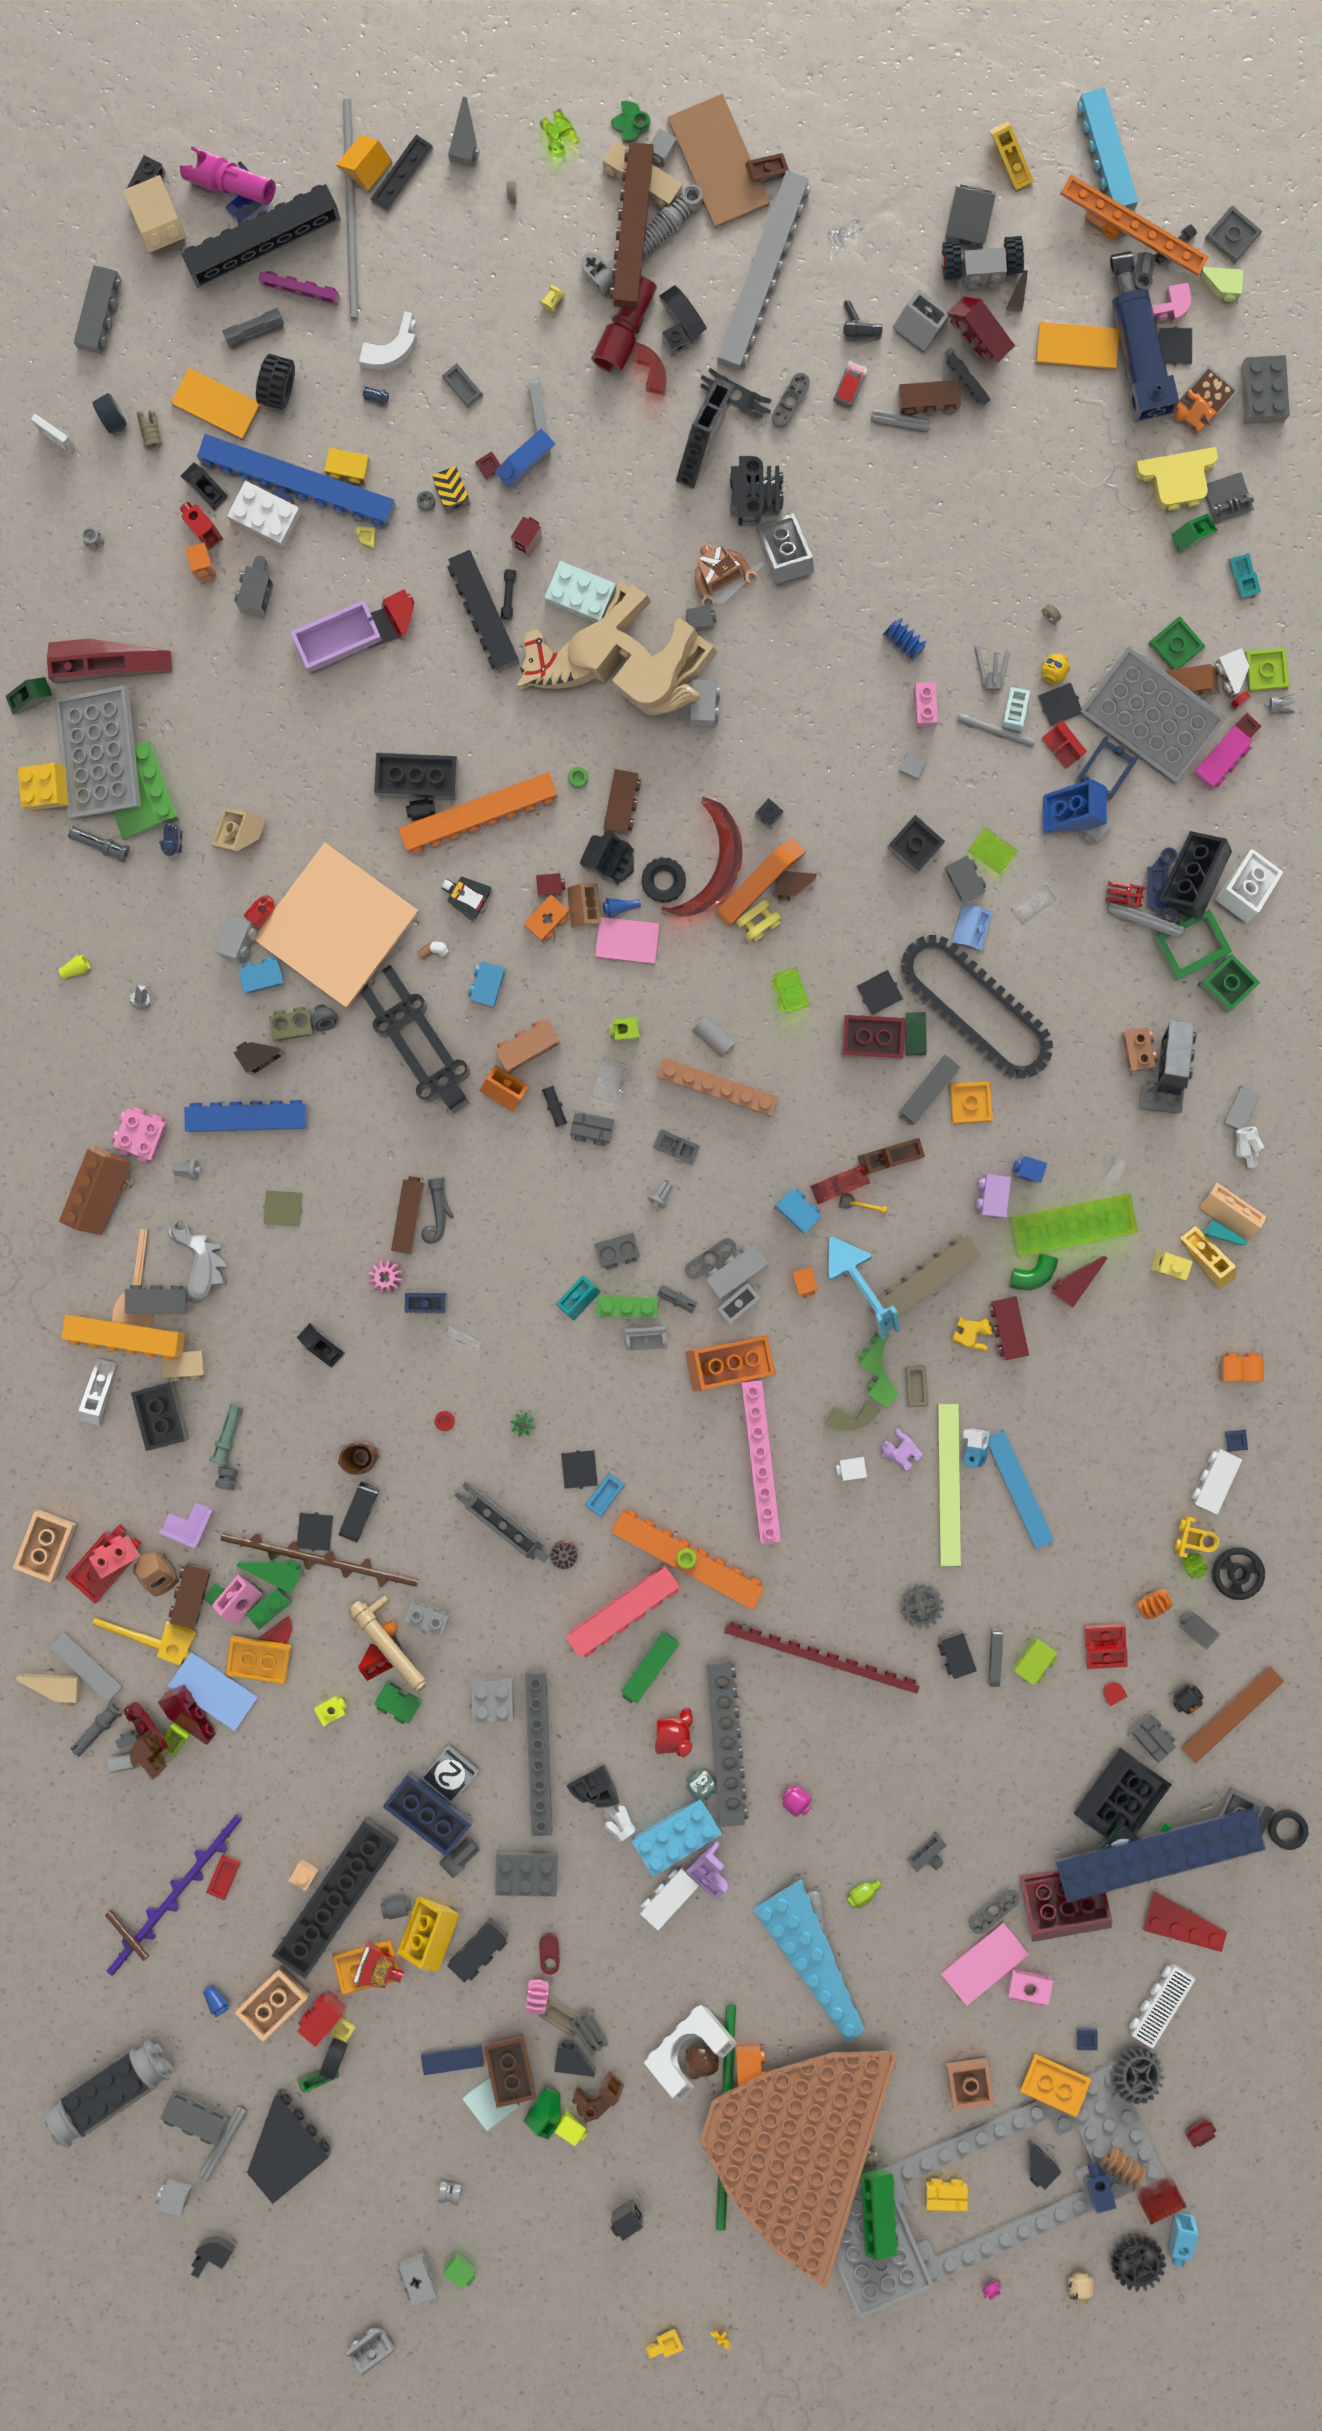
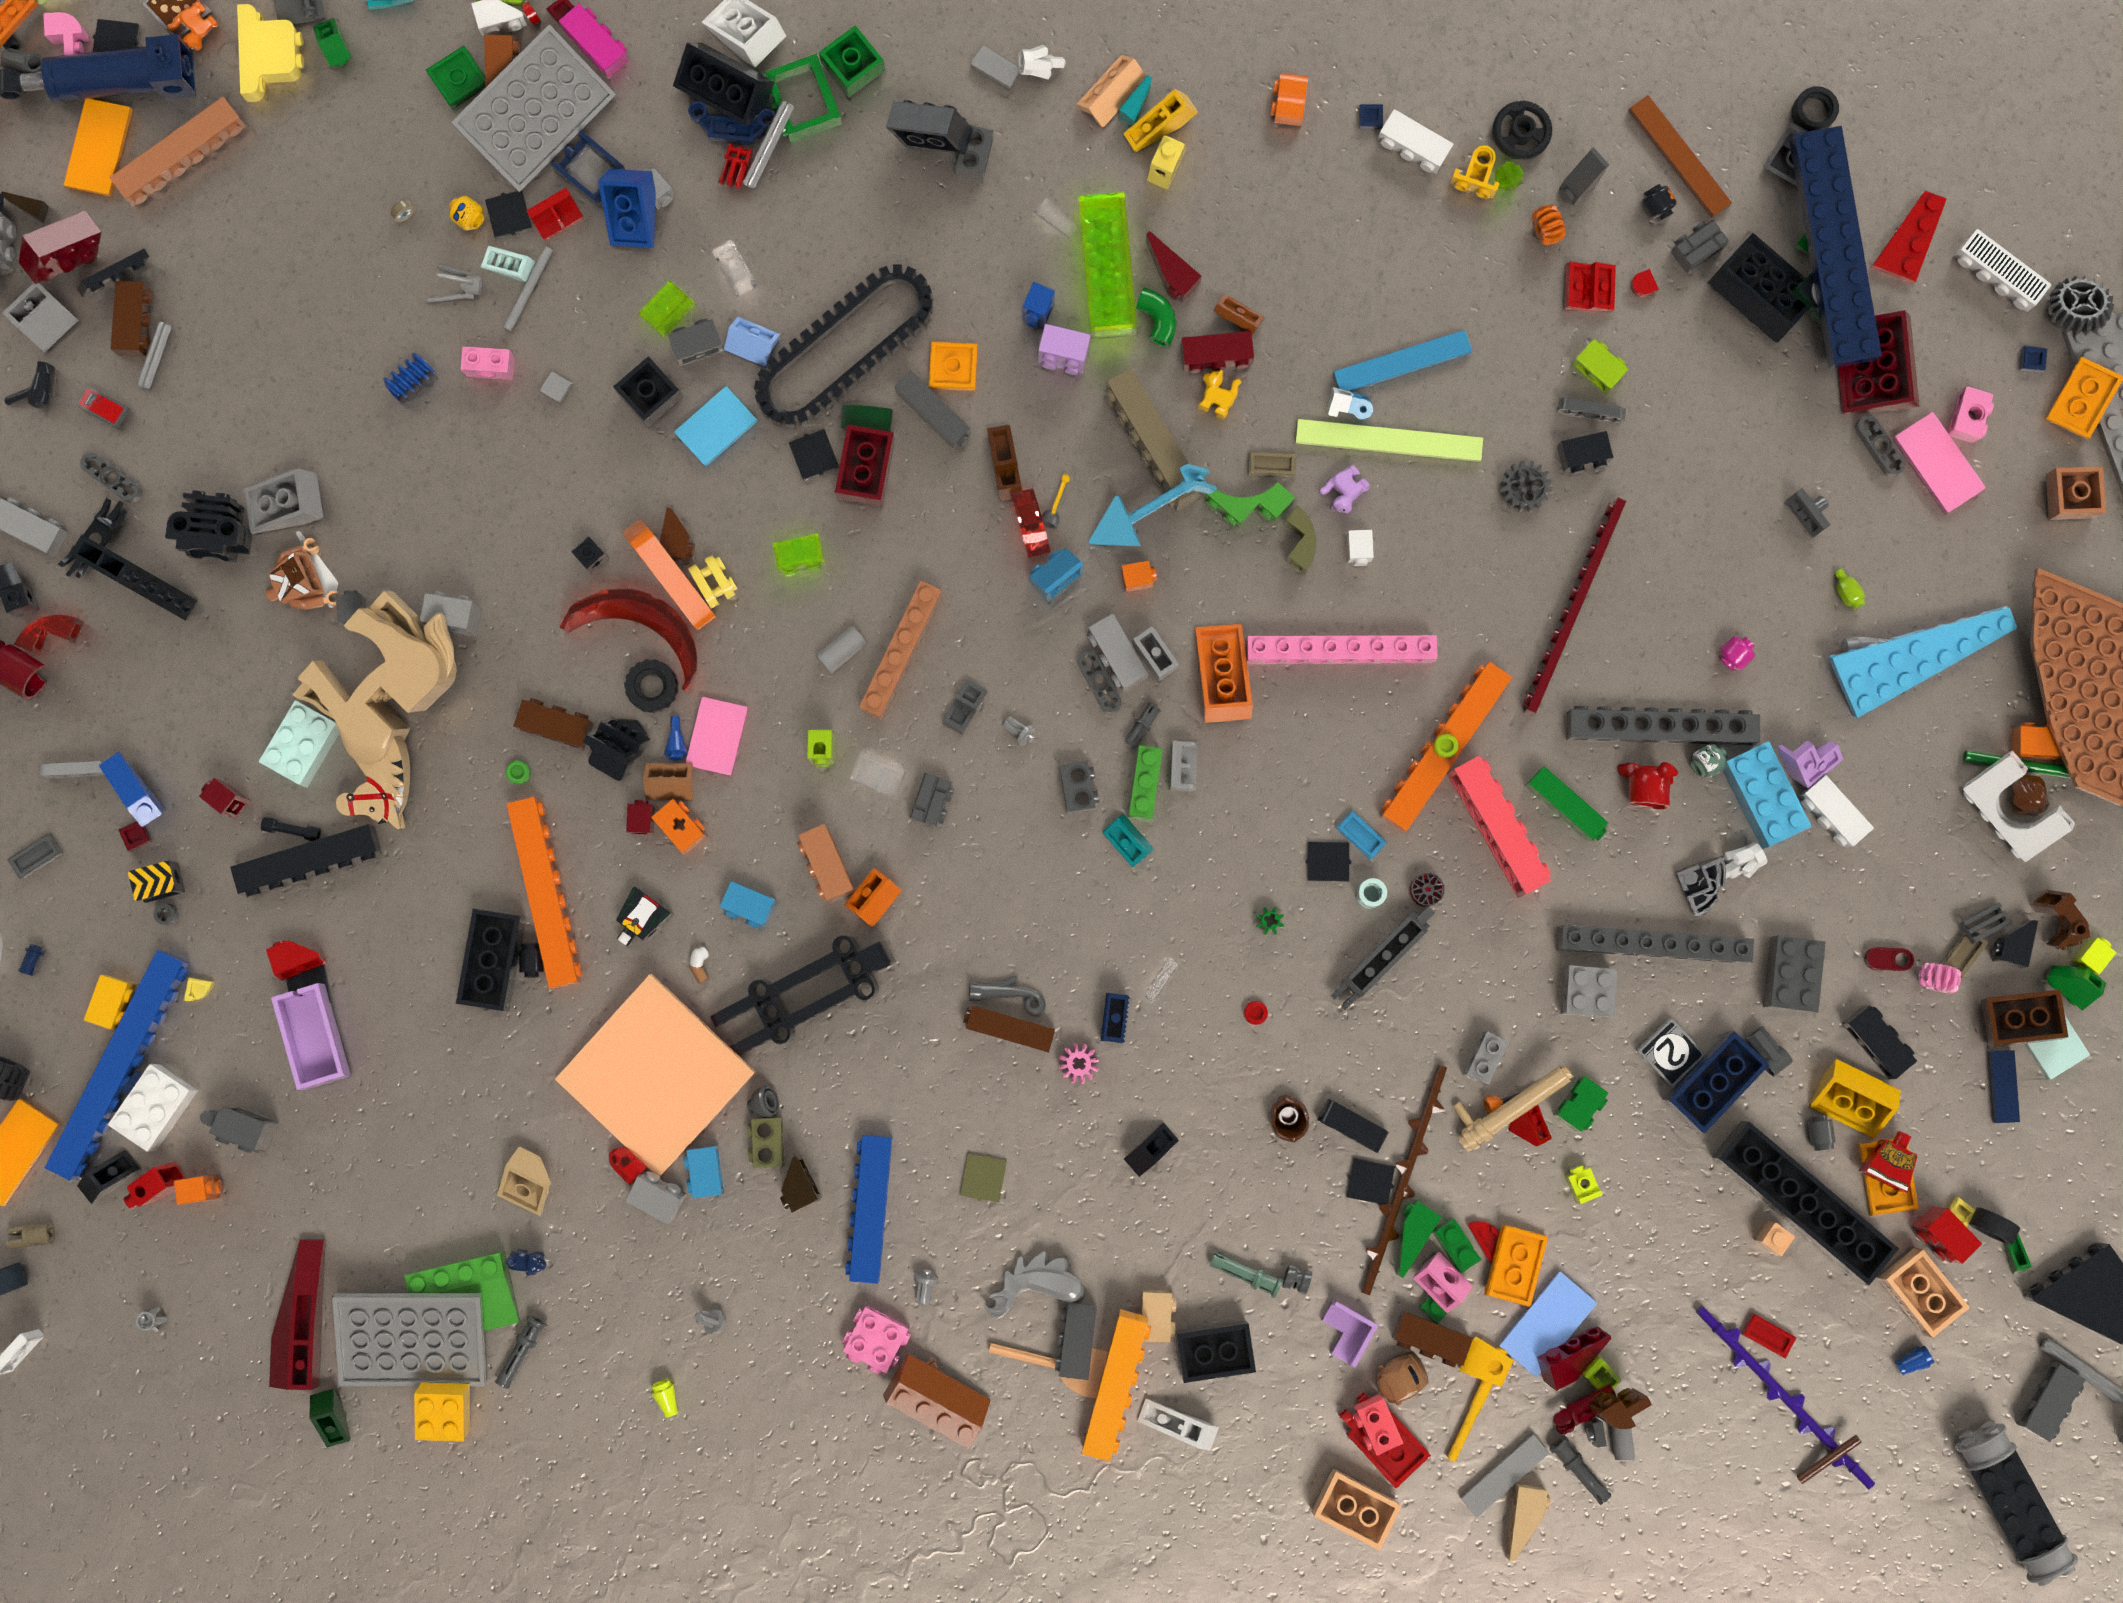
camera: 90 degrees left, 5 degrees down
black pin [542,1085,568,1127] -> none
nougat brick [1122,1027,1158,1072] -> none
none -> nougat brick [109,97,246,206]
none -> medium azure tile [674,386,758,467]
none -> dark orange plate [1213,294,1264,334]
none -> light aqua piece [1356,878,1387,909]

